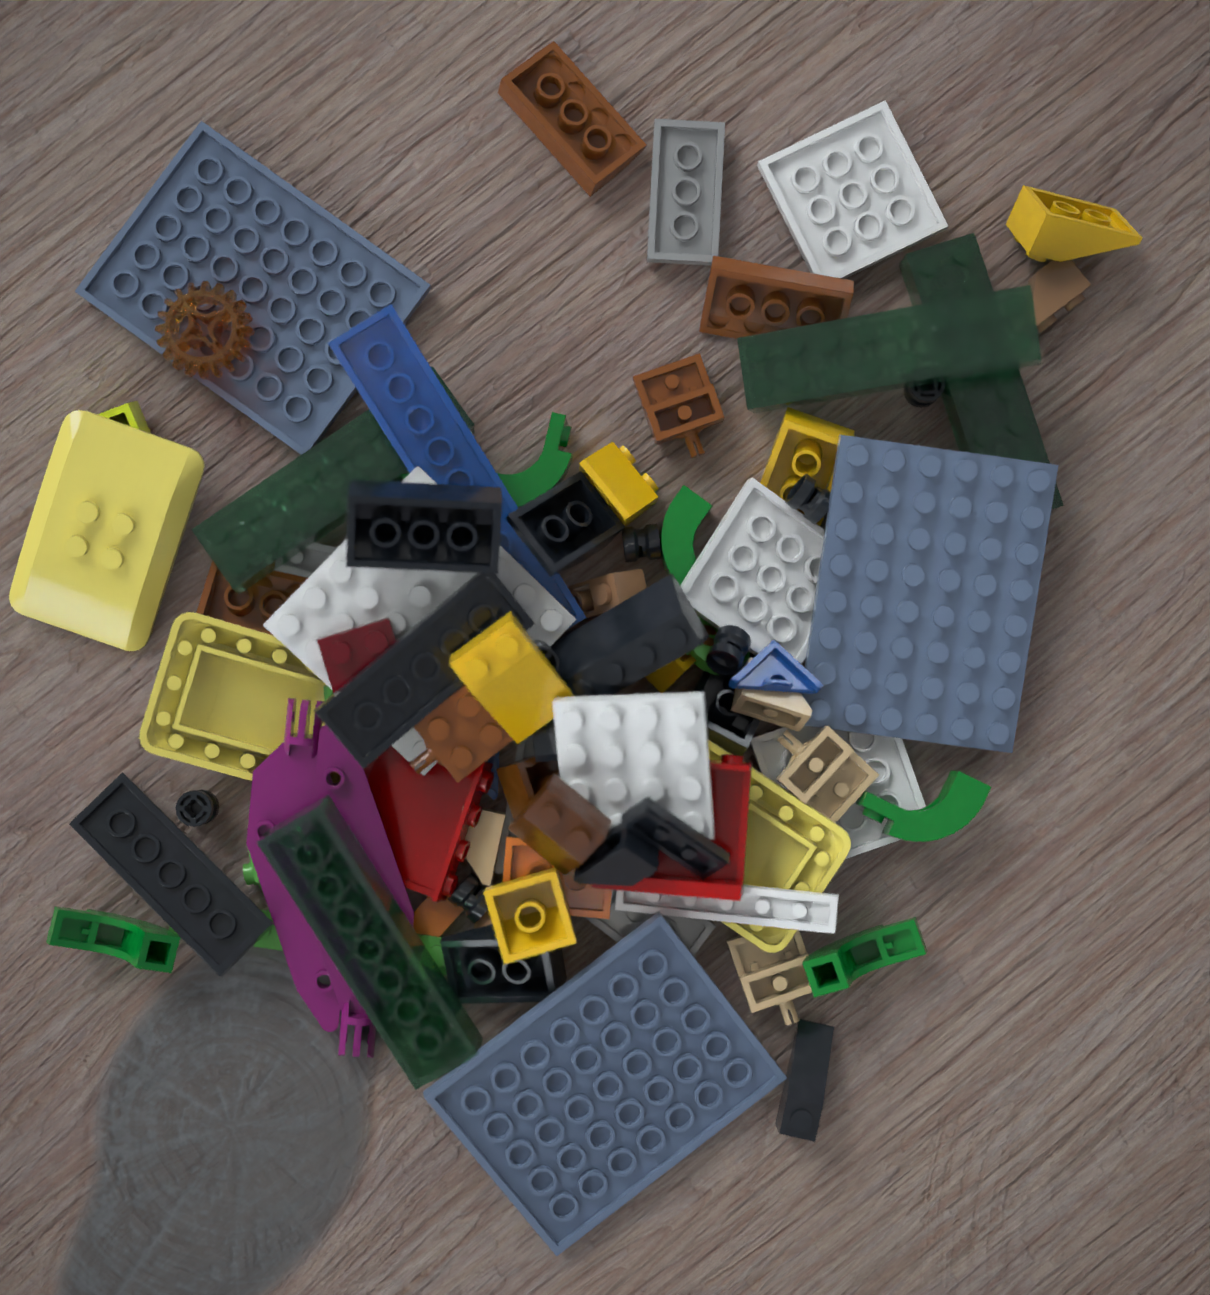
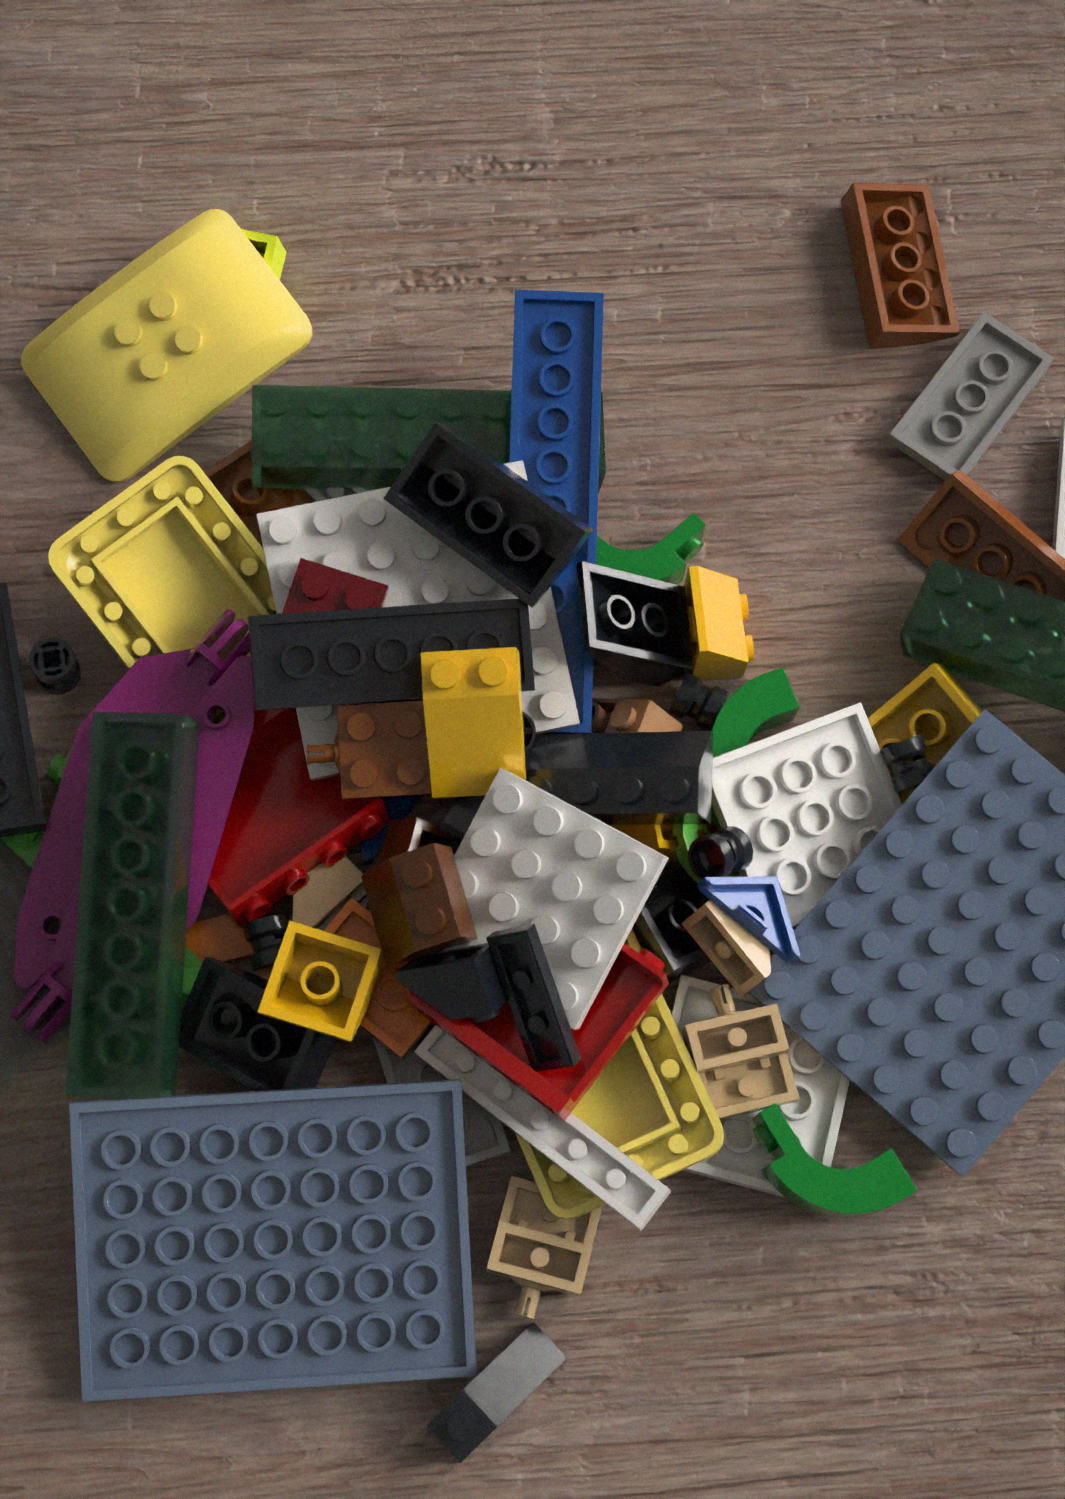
camera: 30 degrees right, 15 degrees down
sand blue plate [75,121,432,459] -> none
clear orange gear [155,281,255,380] -> none
dark orange plate [633,353,725,459] -> none
green arch [802,917,928,998] -> none

